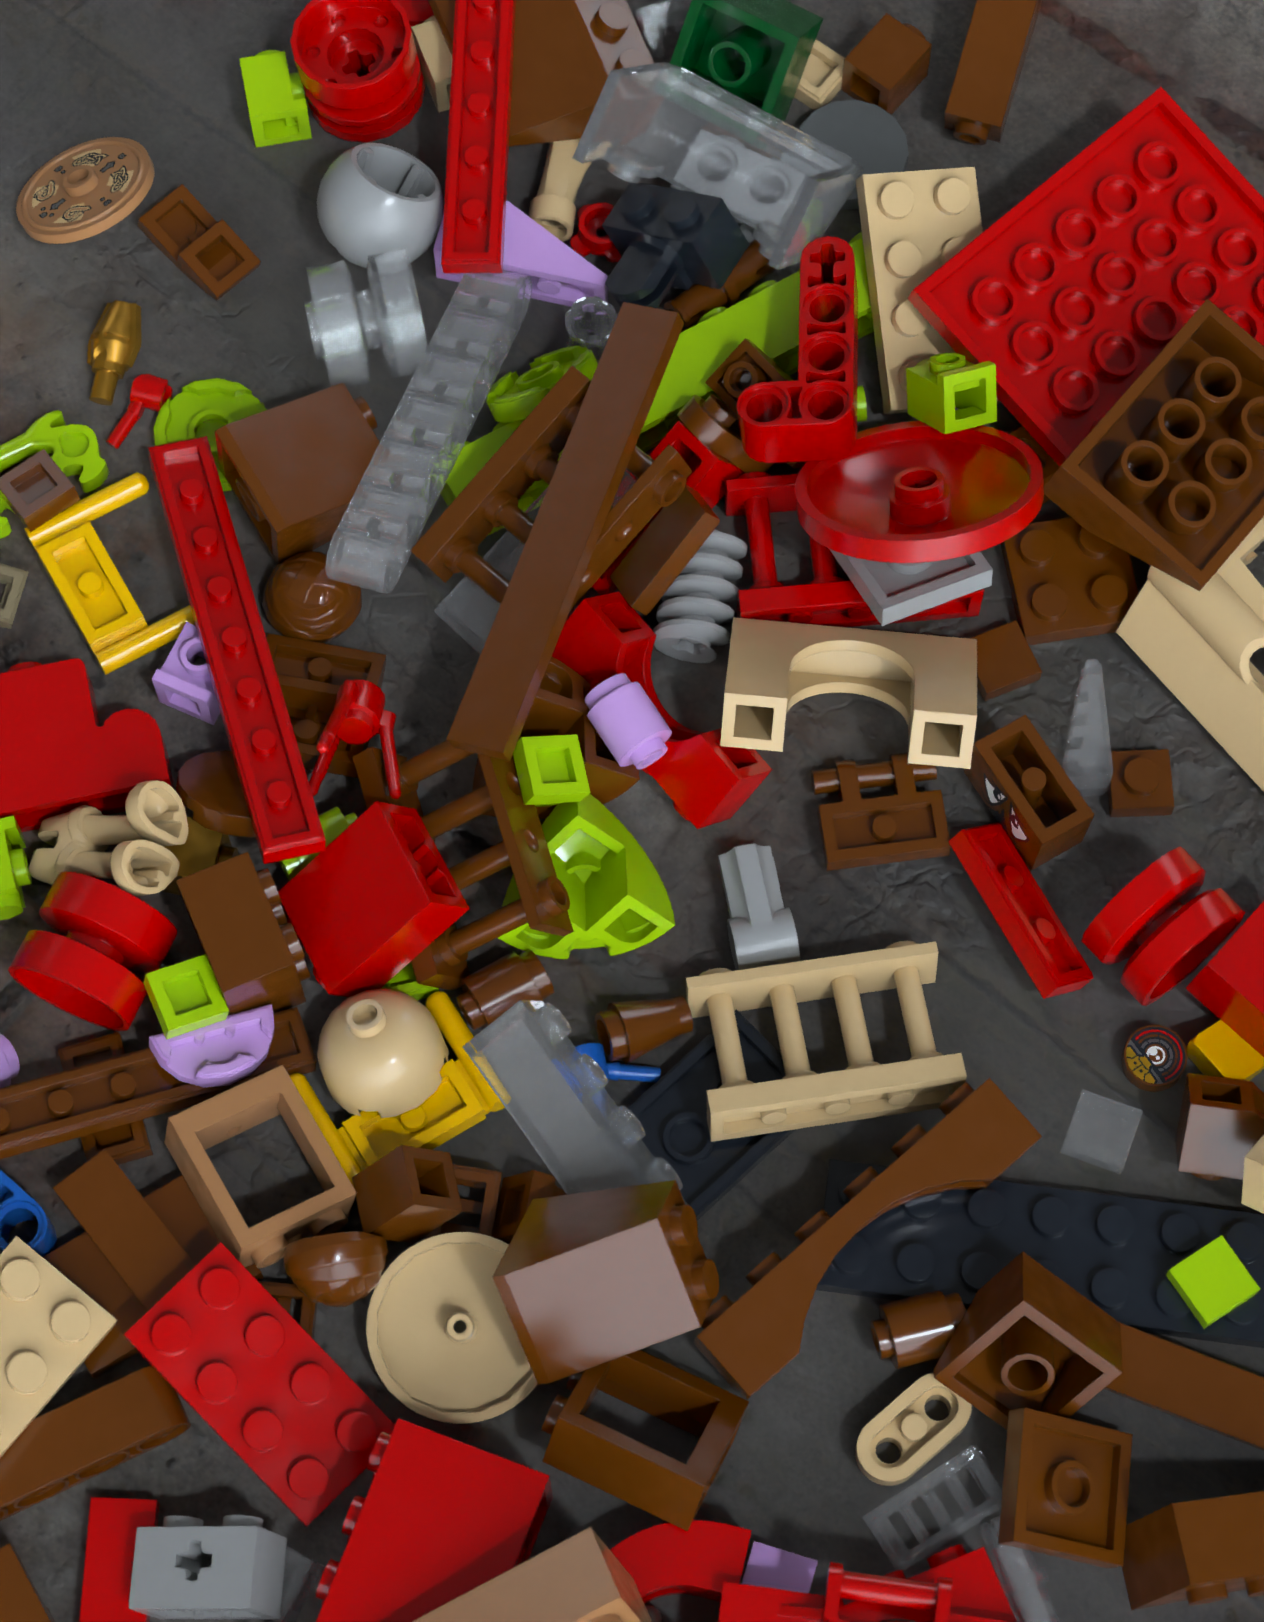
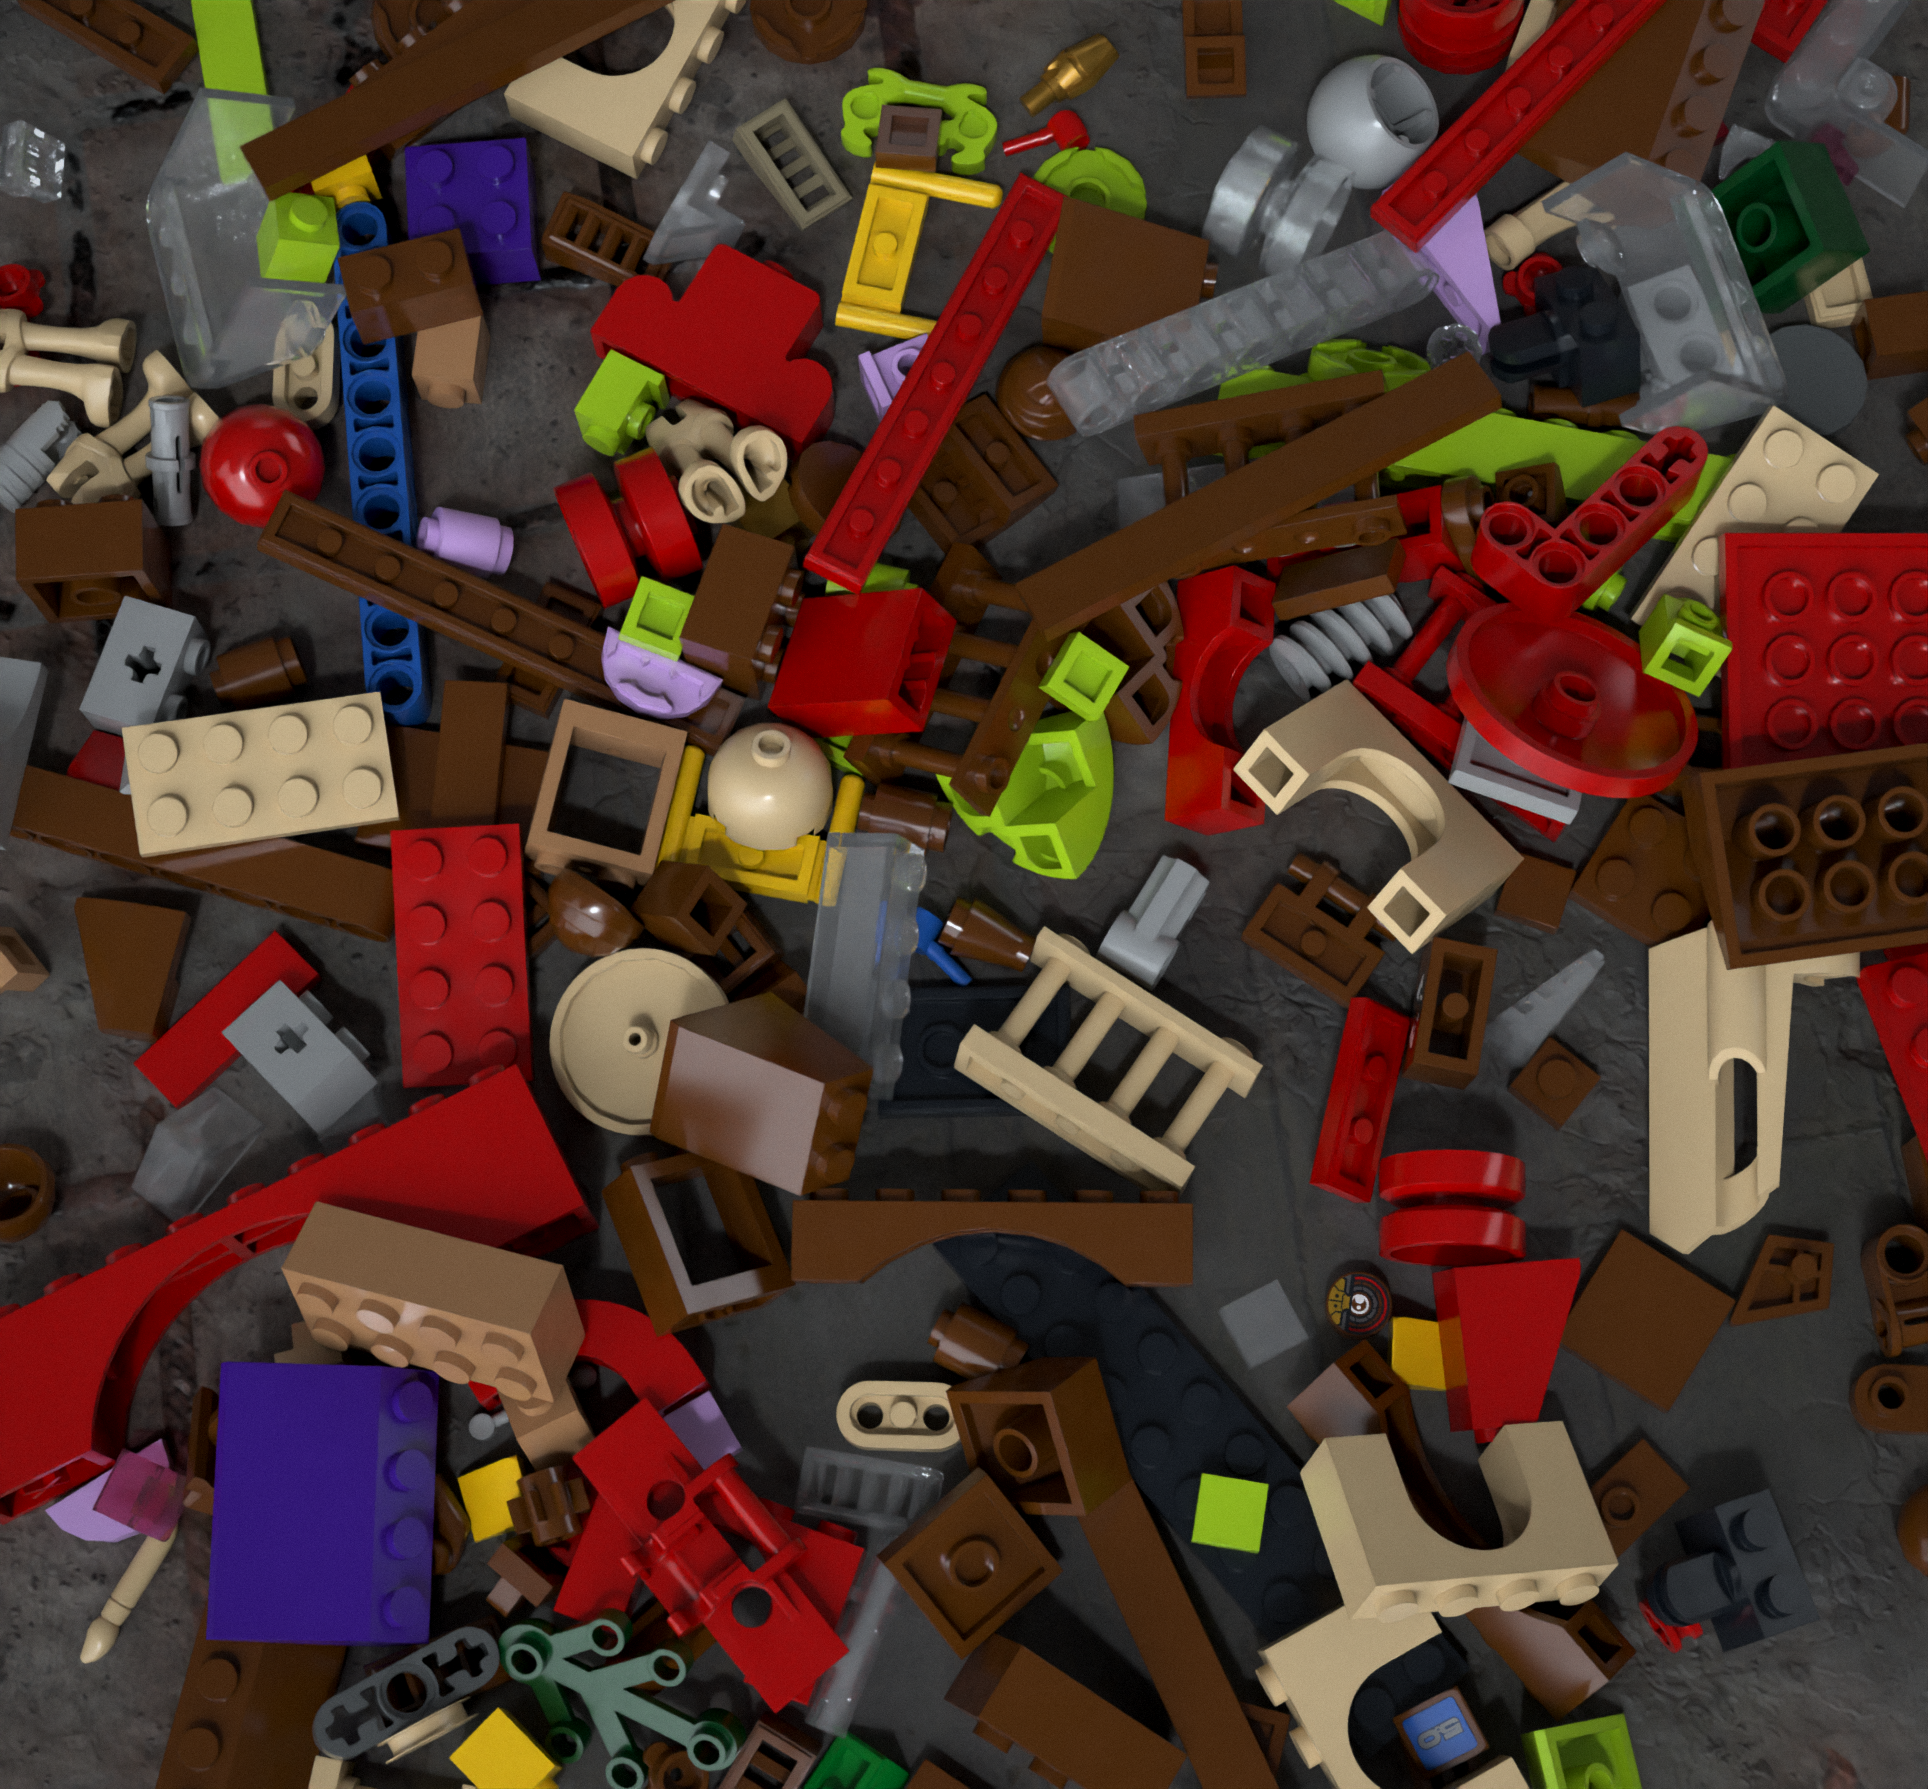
camera: 45 degrees right, 5 degrees up
red plant [309,679,401,800] -> none
lavender brick [584,673,672,769] -> none

